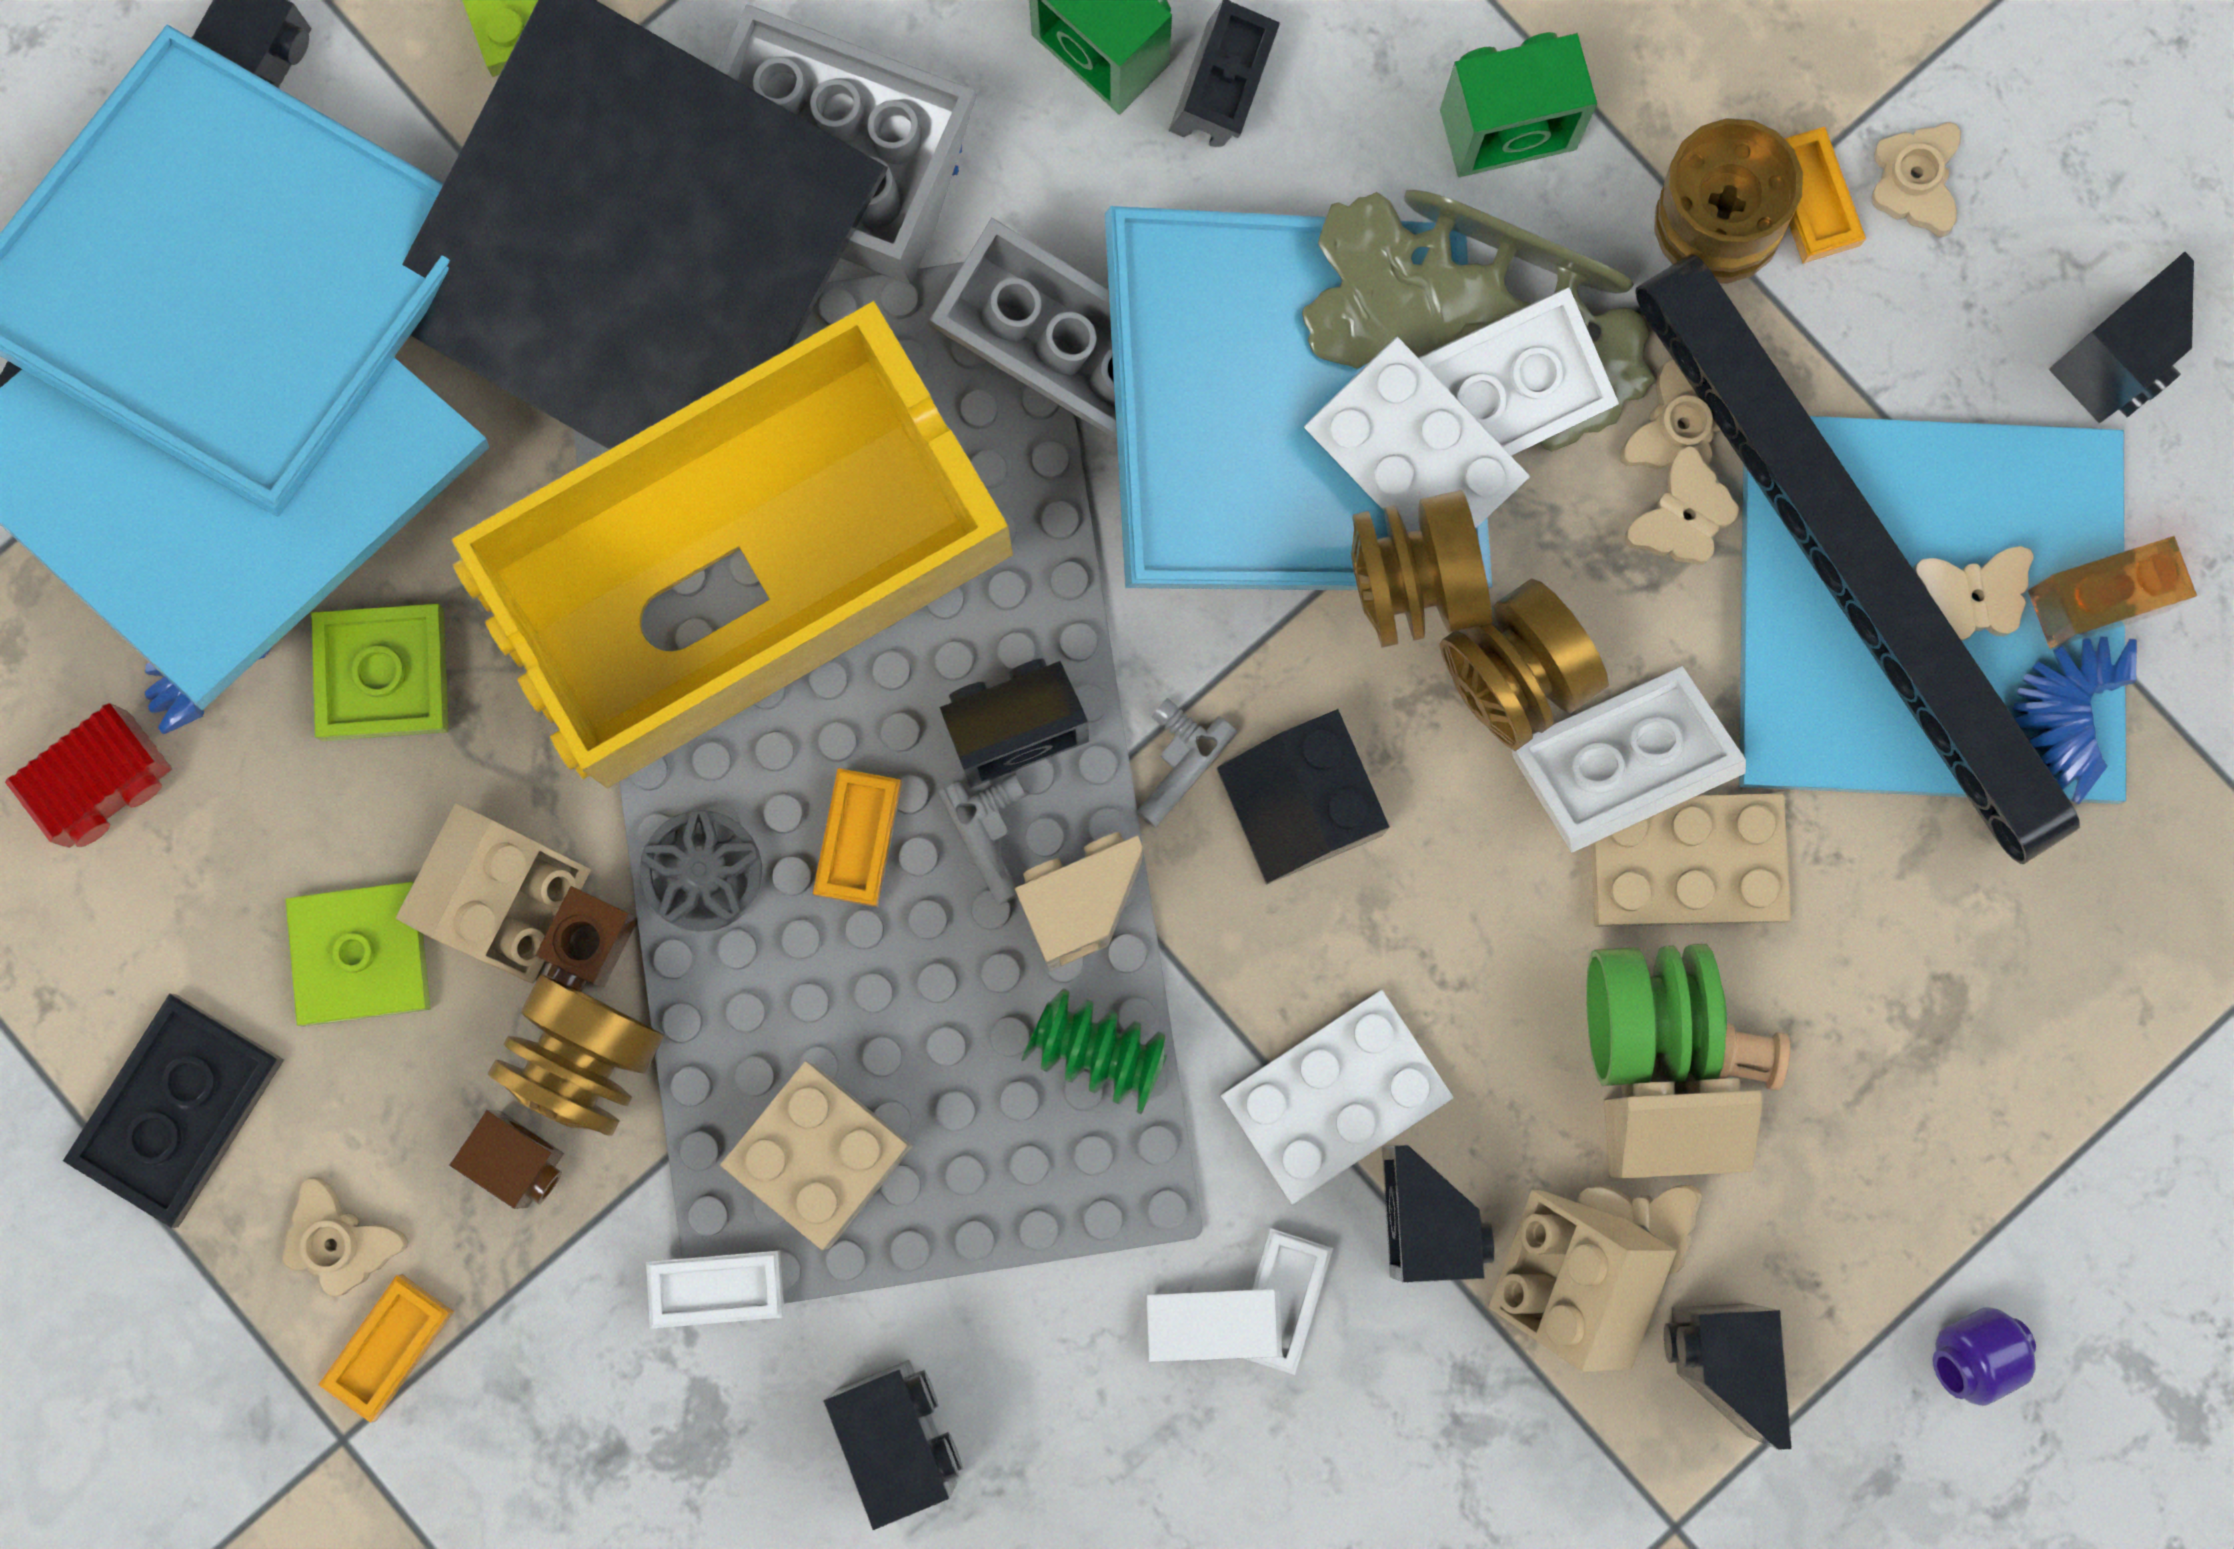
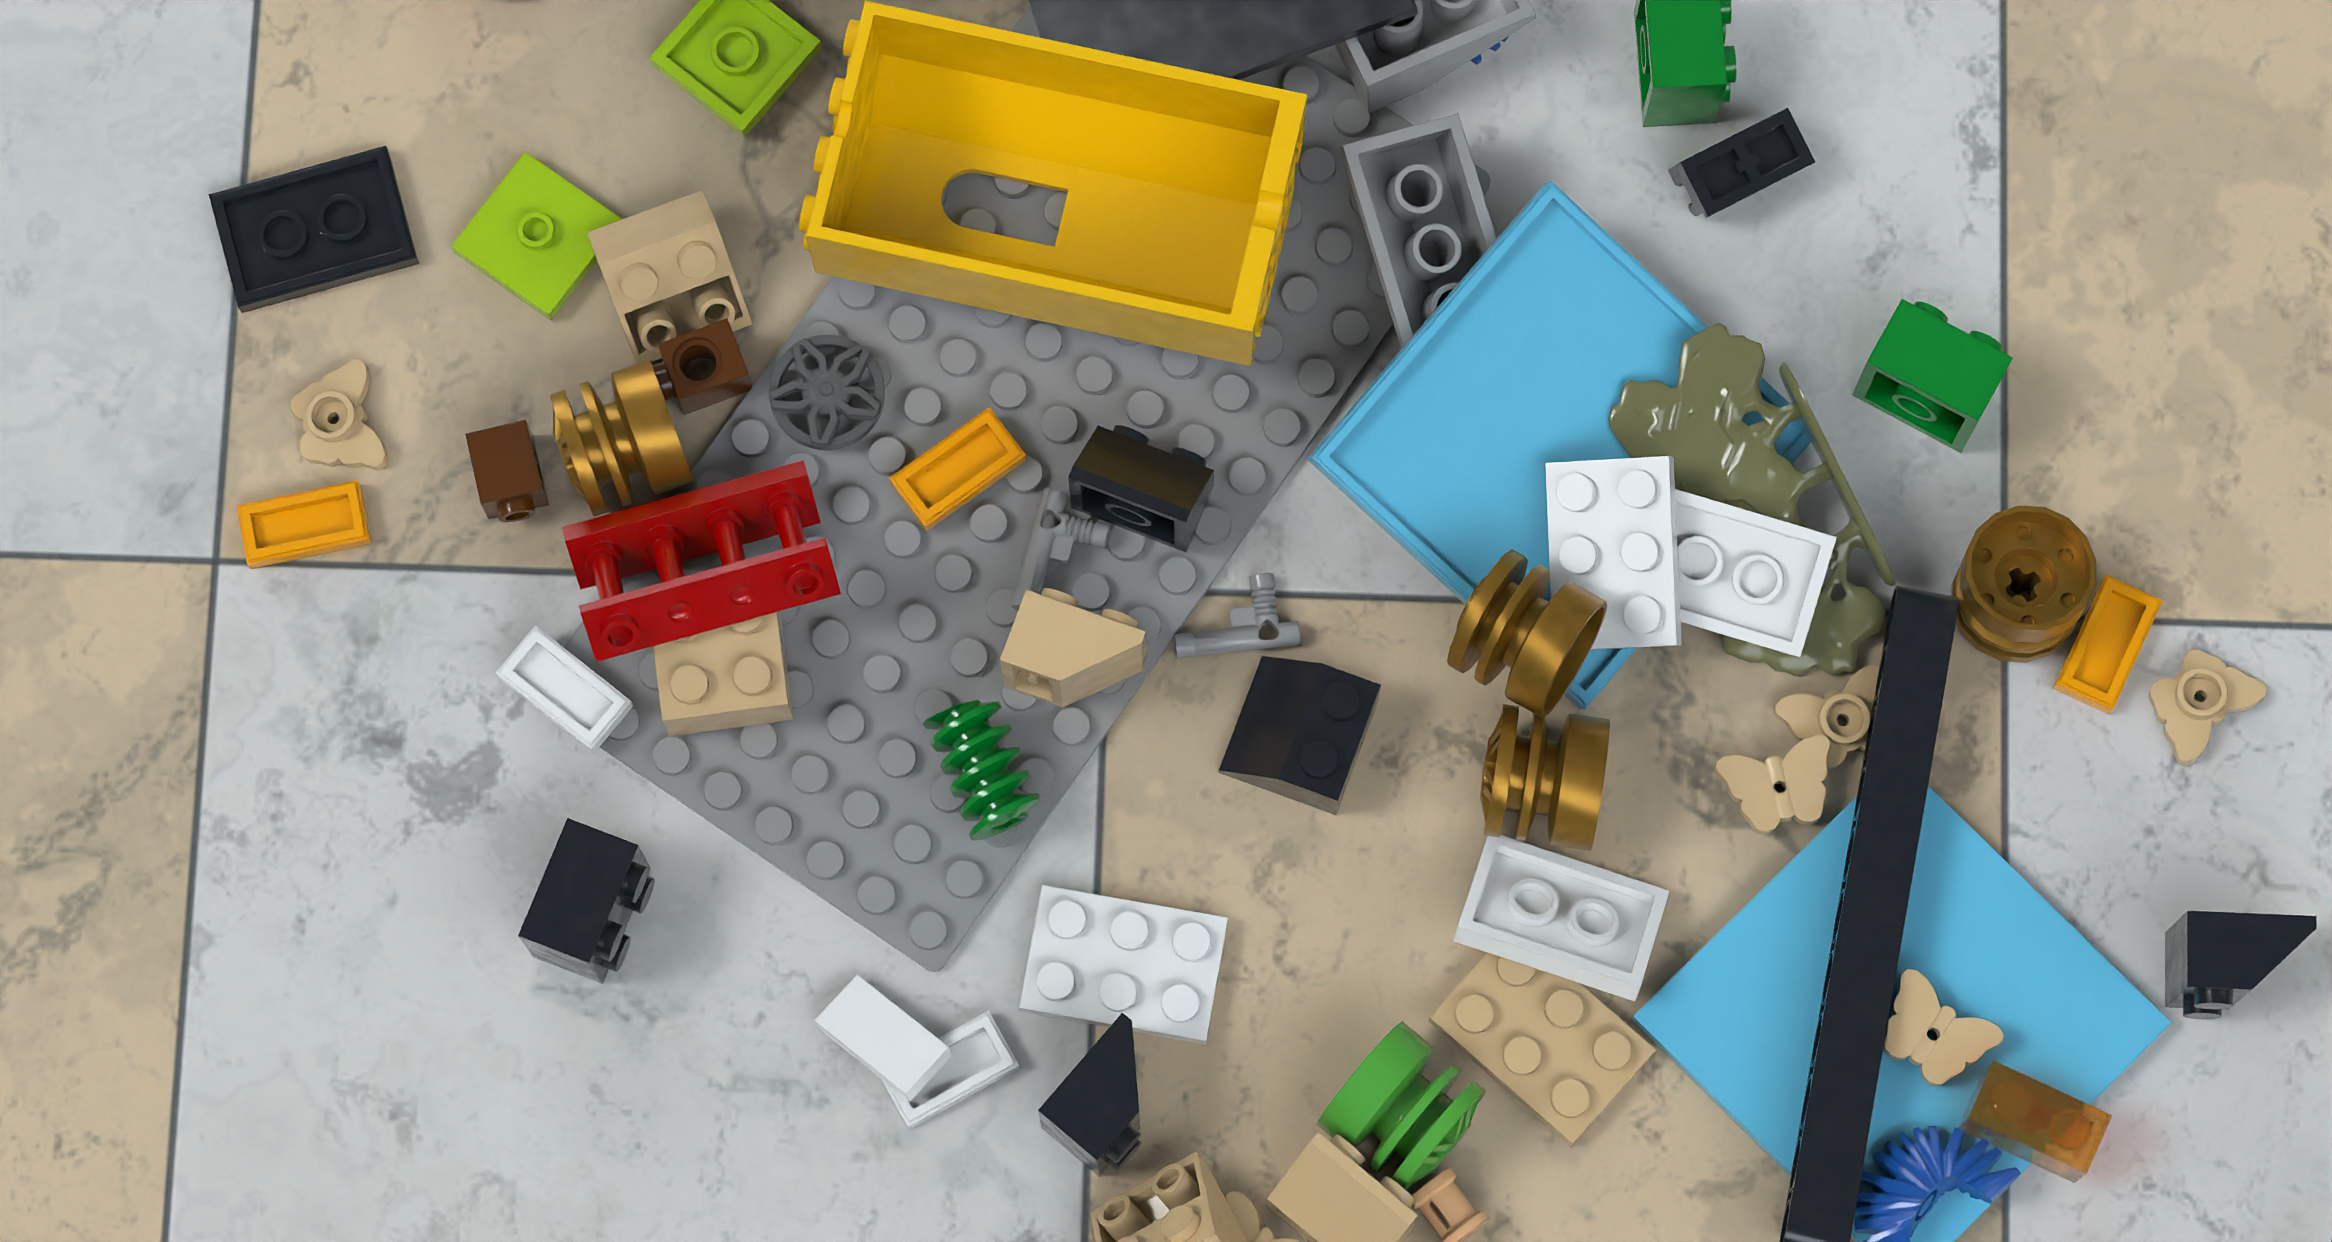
camera: 45 degrees right, 5 degrees down
none -> red fence [562,460,841,662]

